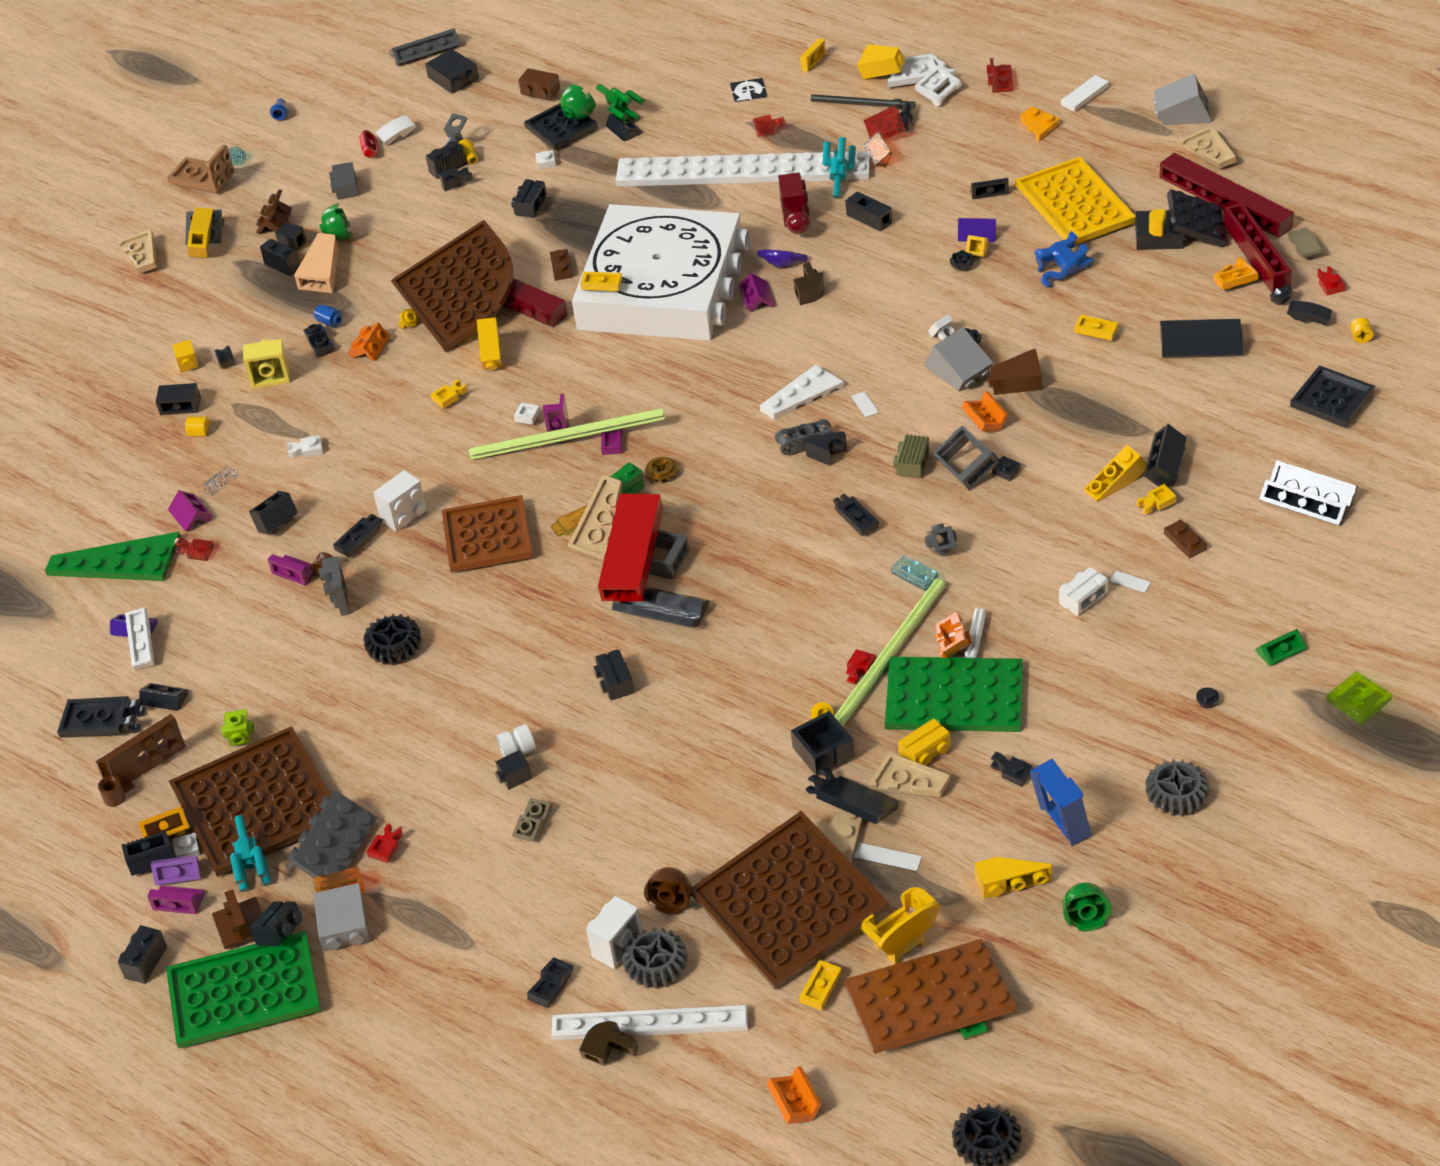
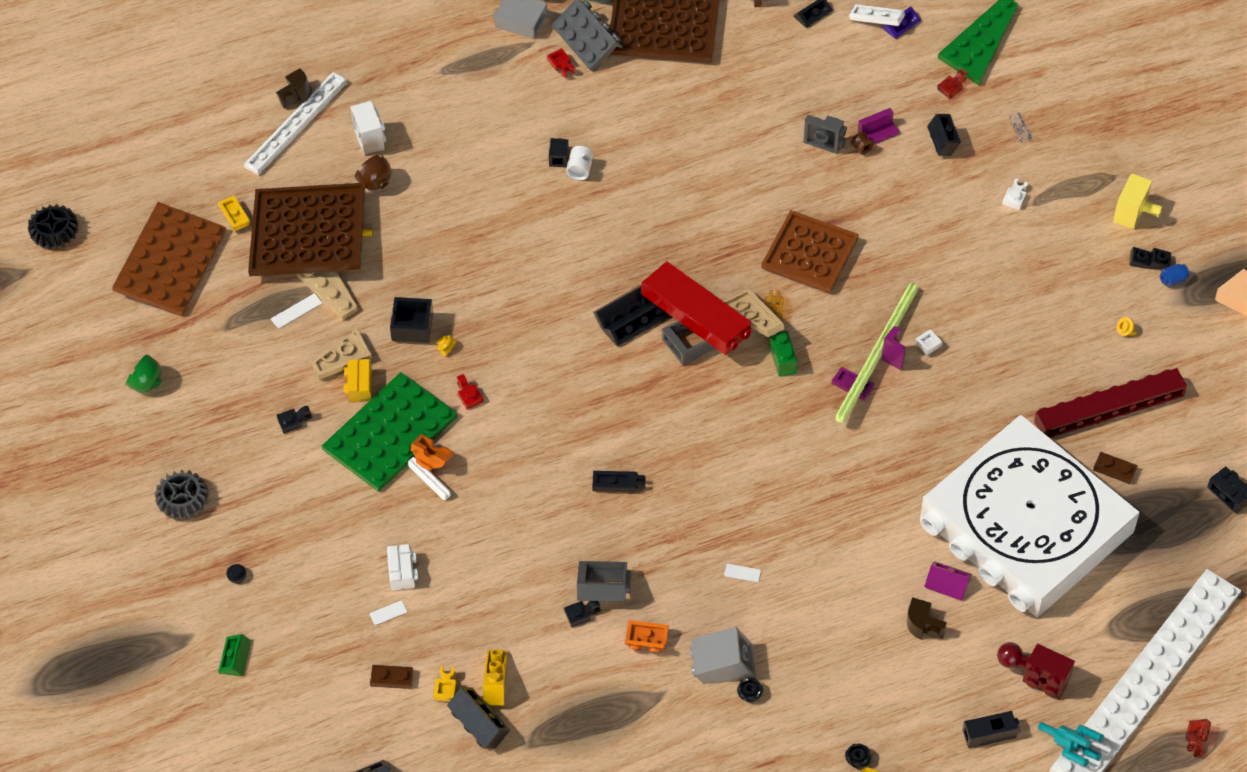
camera: 120 degrees right, 10 degrees up
black brick [155,383,201,415] -> none
magenta panel [168,490,213,532] -> none
yellow brick [172,339,199,373] -> none
yellow brick [185,416,211,436] -> none
black wheel [214,345,235,368] -> none
lime brick [221,709,255,746] -> none
clear orange slope [314,867,366,895] -> none
black hinge [333,514,383,558] -> none
orange bracket [348,323,390,361] -> none
black gear [363,613,422,665] -> none
white brick [373,470,427,532] -> none
reddish brown plate [391,220,514,352] -> none
yellow plate [431,379,467,409] -> none
yellow slope [477,317,502,370] -> none
dark tan slope [512,798,553,842] -> none
black slope [527,957,574,1008] -> none
yellow plate [580,272,622,291] -> none
black brick [593,649,635,701] -> none
dark grey gear [622,927,688,989] -> none
pearl gold gear [645,457,678,483] -> none
dark purple piece [757,249,808,268] -> none
white wing [760,365,844,420] -> none
orange bracket [767,1066,821,1124] -> none
dark grey piece [775,419,835,455] -> none
black slope [805,431,847,465] -> none
black tile [806,767,899,824] -> none
yellowish green axle [834,578,945,726] -> none
yellow piece [861,887,941,964] -> none
clear light blue plate [891,555,938,591] -> none
olive brick [893,434,930,478] -> none
dark grey brick [925,523,957,555] -> none
white tile [928,314,954,340] -> none
yellow slope [974,857,1052,899] -> none
reddish brown slope [988,349,1042,395] -> none
blue piece [1030,758,1092,846] -> none
clear neon green tile [1326,671,1392,725] -> none

